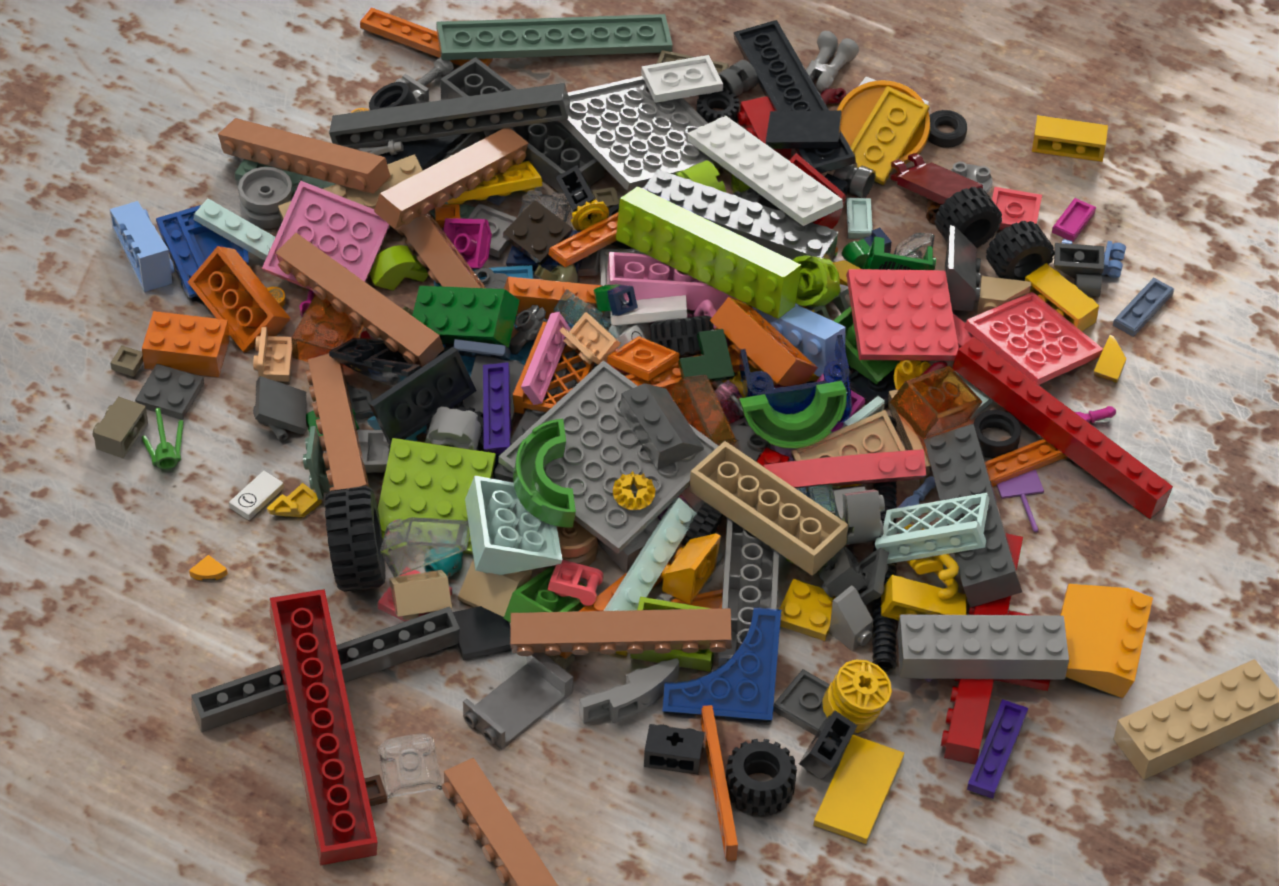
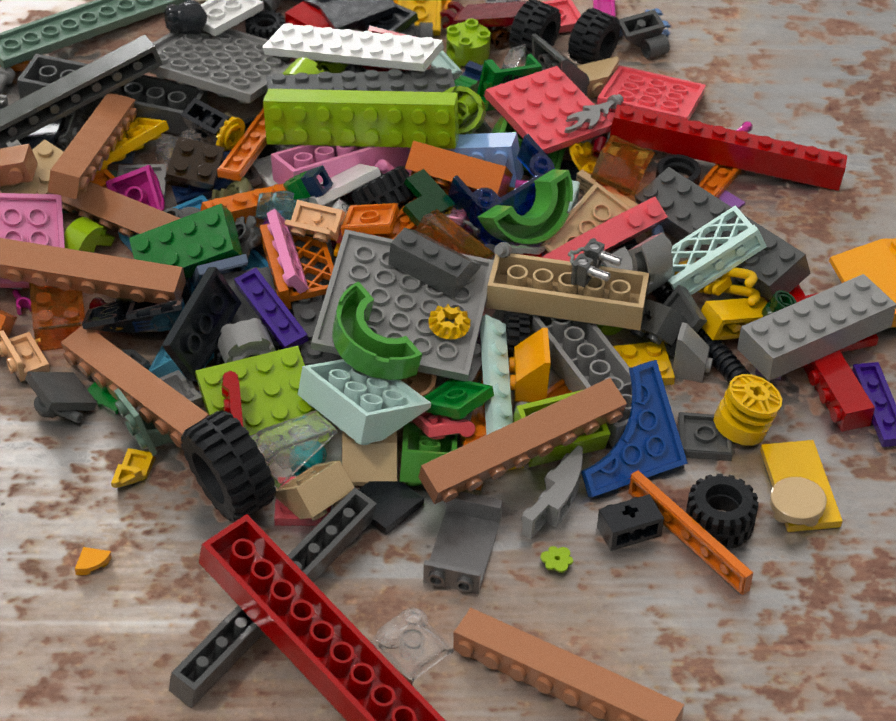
camera: 30 degrees left, 5 degrees down
white tile [229,471,284,520] -> none
black brick [799,710,858,780] -> none
yellow brick [1025,263,1099,331] -> none
yellow slope [1094,335,1126,383] -> none
sand blue tile [1113,277,1174,337] -> none
none -> black hair [165,0,207,34]
none -> red hinge [221,371,243,426]
none -> green plate [424,379,494,420]
none -> lime brick [446,19,491,69]
none -> light grey piece [494,242,545,258]
none -> lime plant [540,546,573,573]
none -> light grey piece [564,94,624,133]
none -> piece [568,238,622,288]
none -> dark green wheel [762,290,797,317]
none -> tan tile [770,477,827,526]

